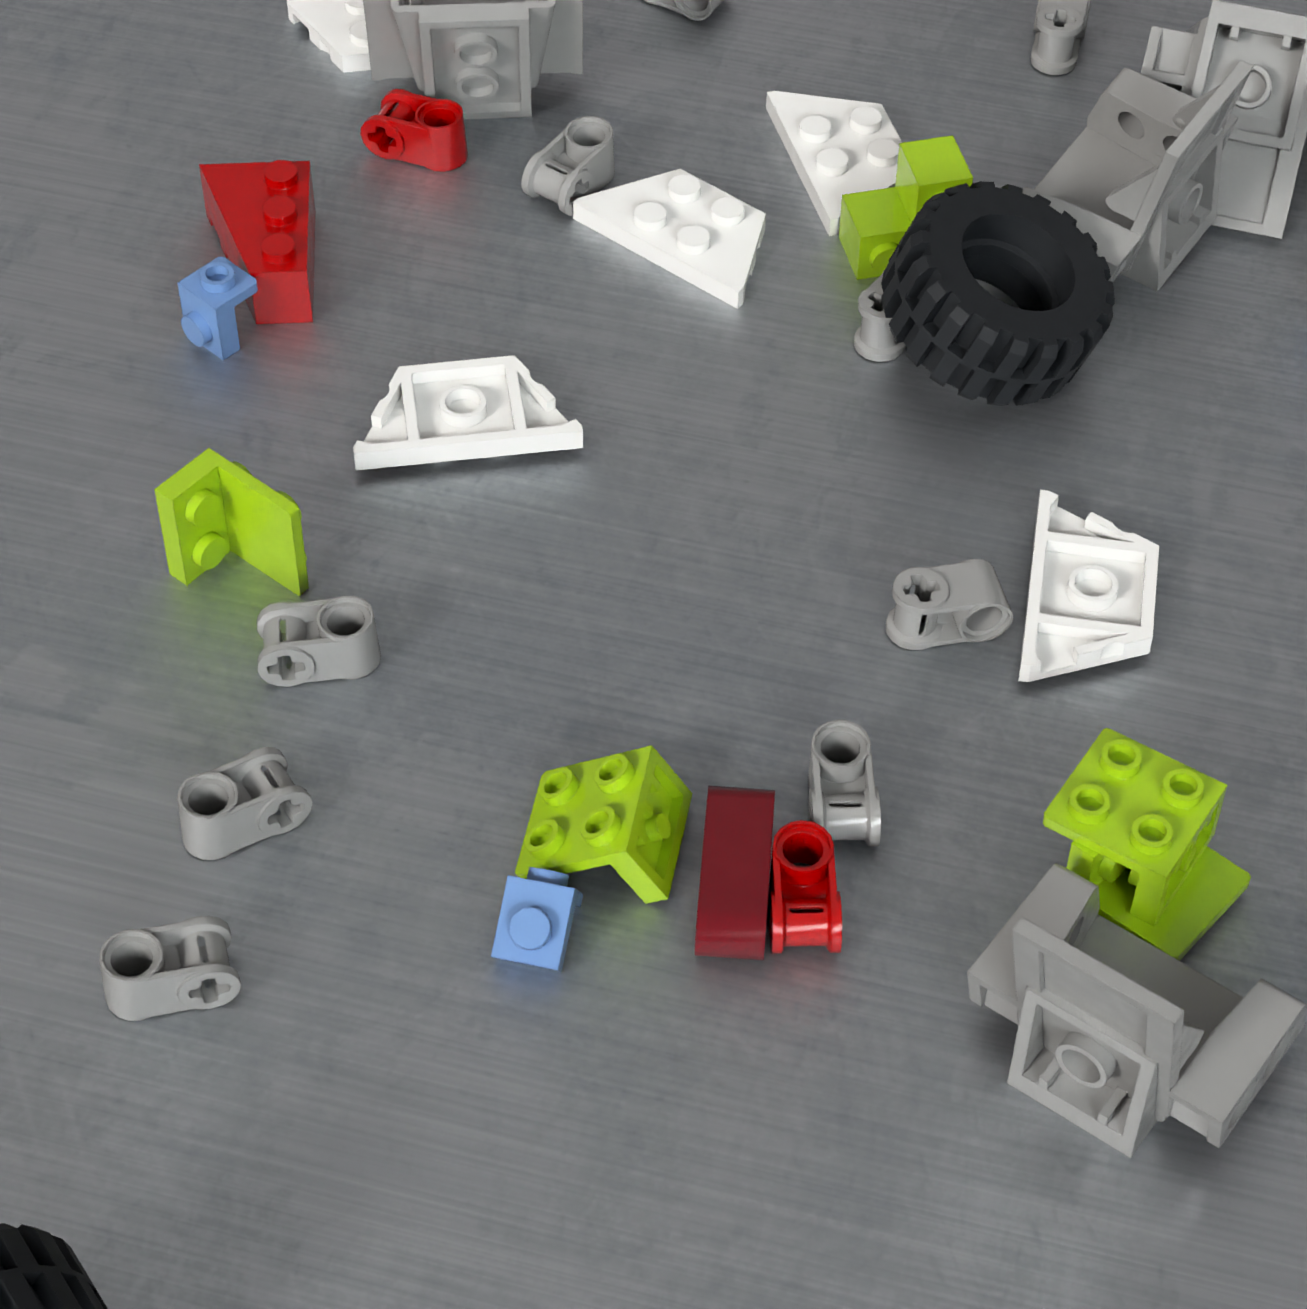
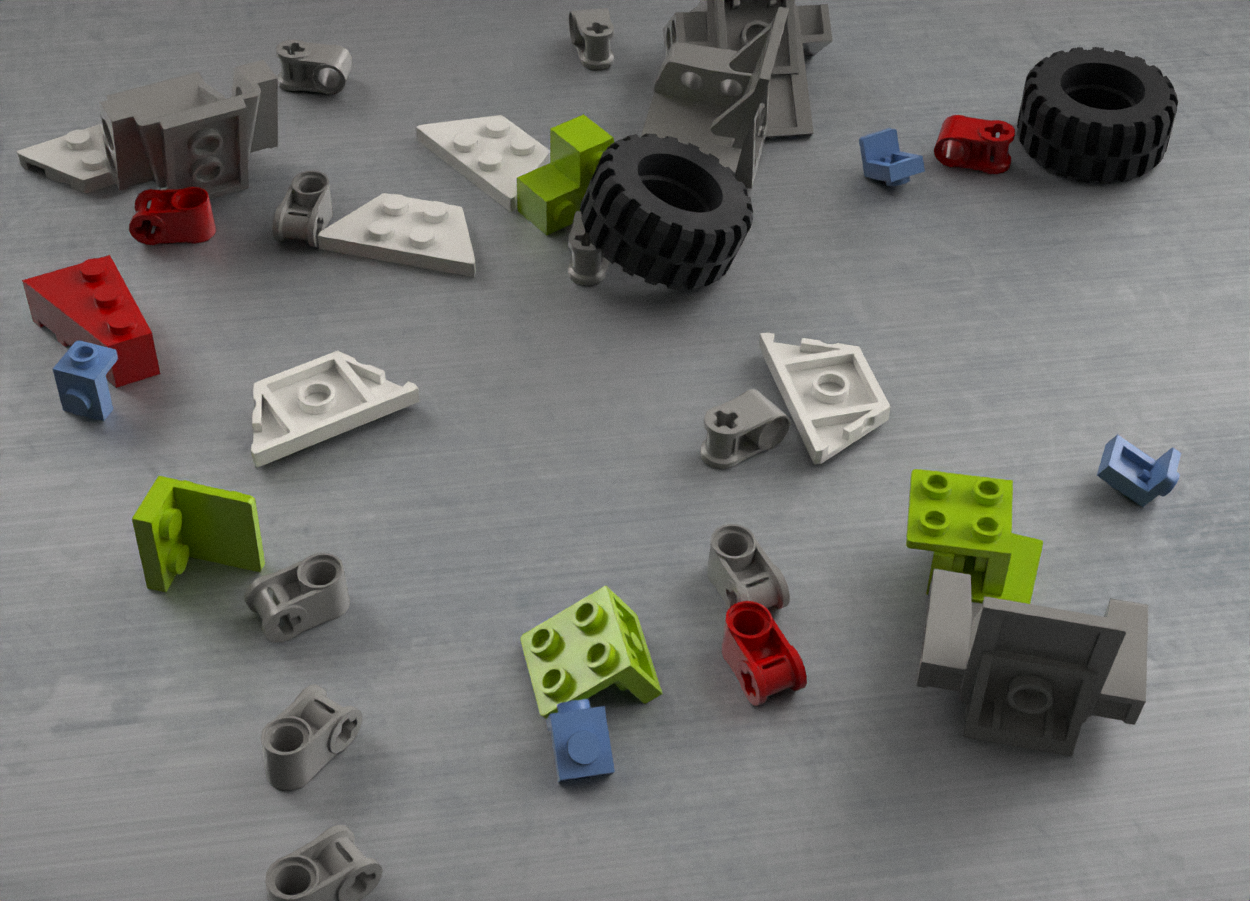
camera: 25 degrees left, 5 degrees down
dark red beam [695,785,775,960] -> none

